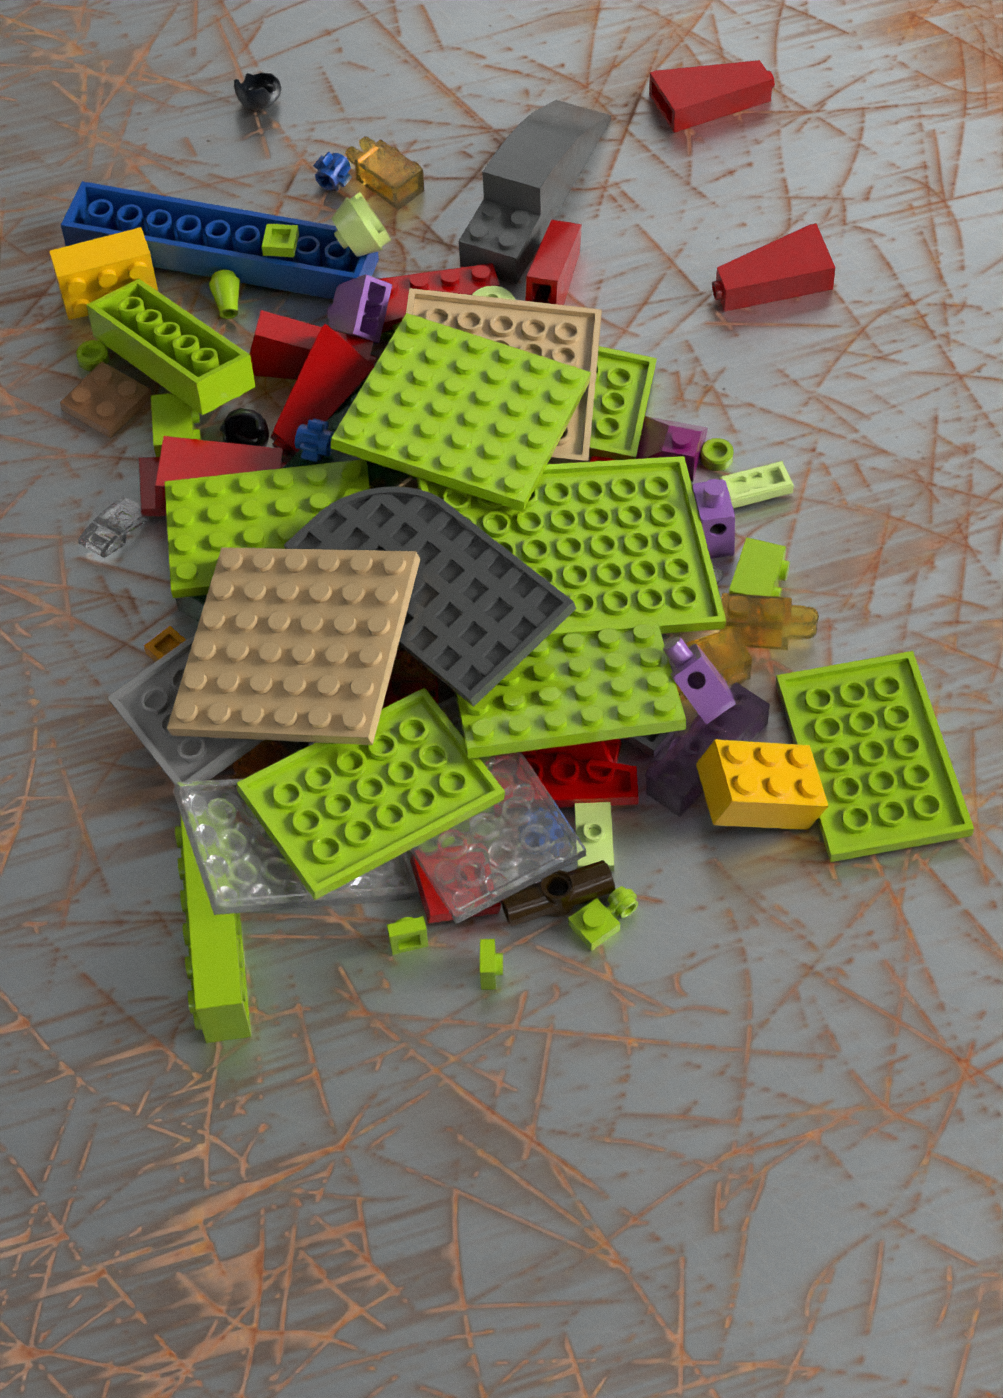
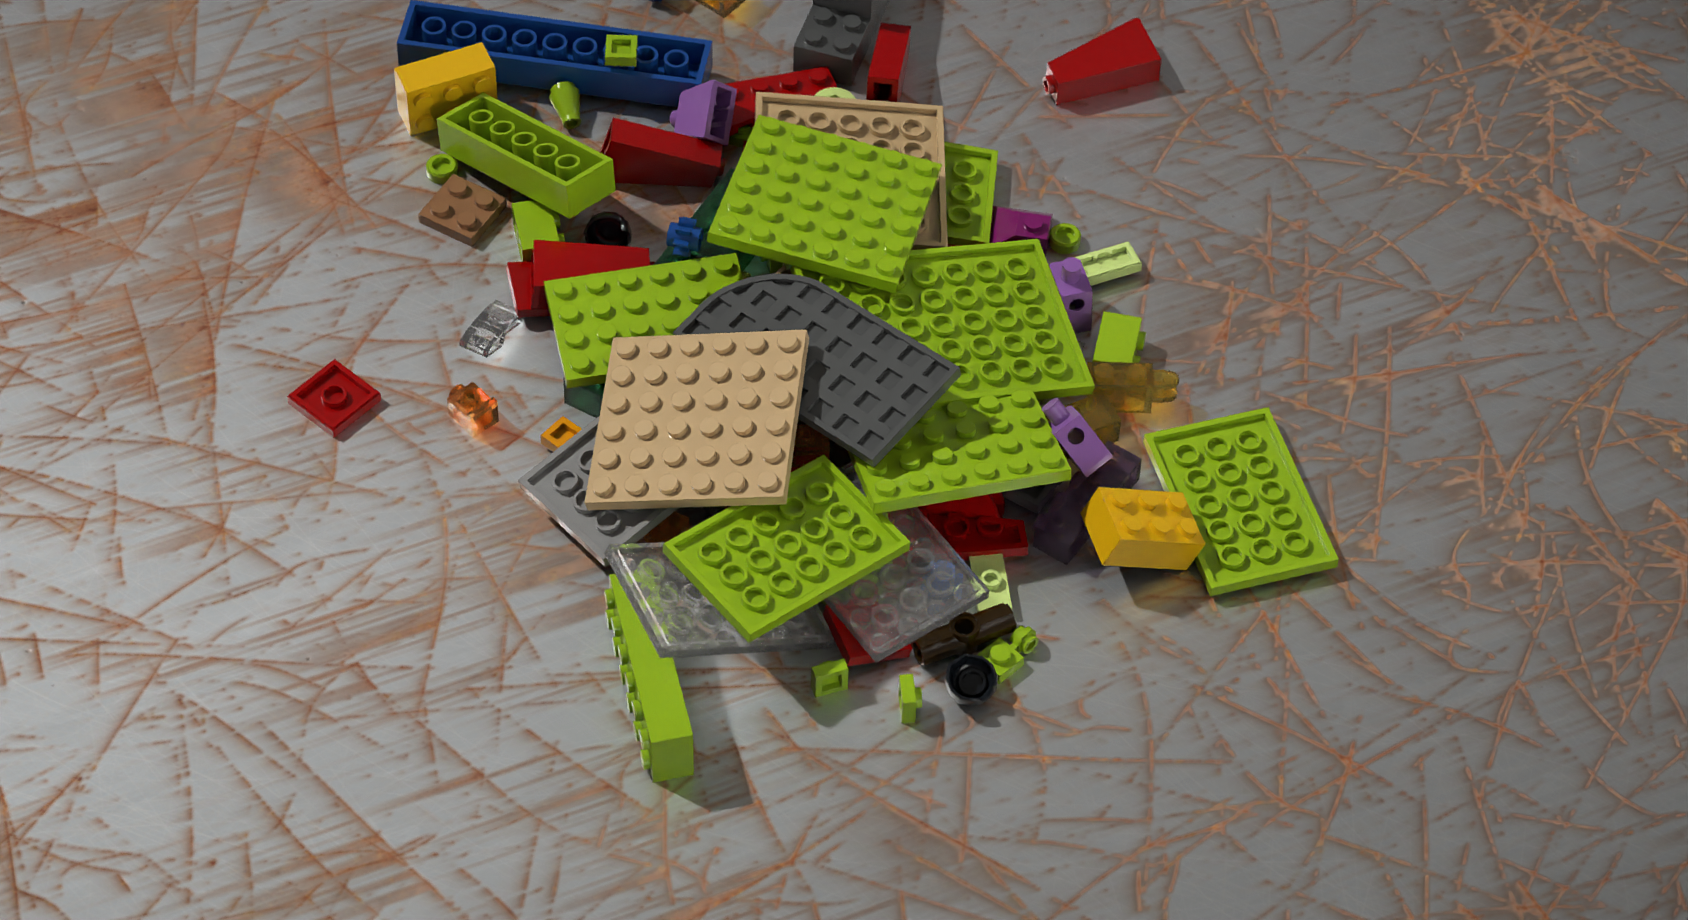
camera: 10 degrees left, 5 degrees down
red slope [270,323,374,459] -> none
yellowish green cone [331,192,391,257] -> none
none -> clear orange brick [447,382,499,438]
none -> black hair [945,654,998,706]

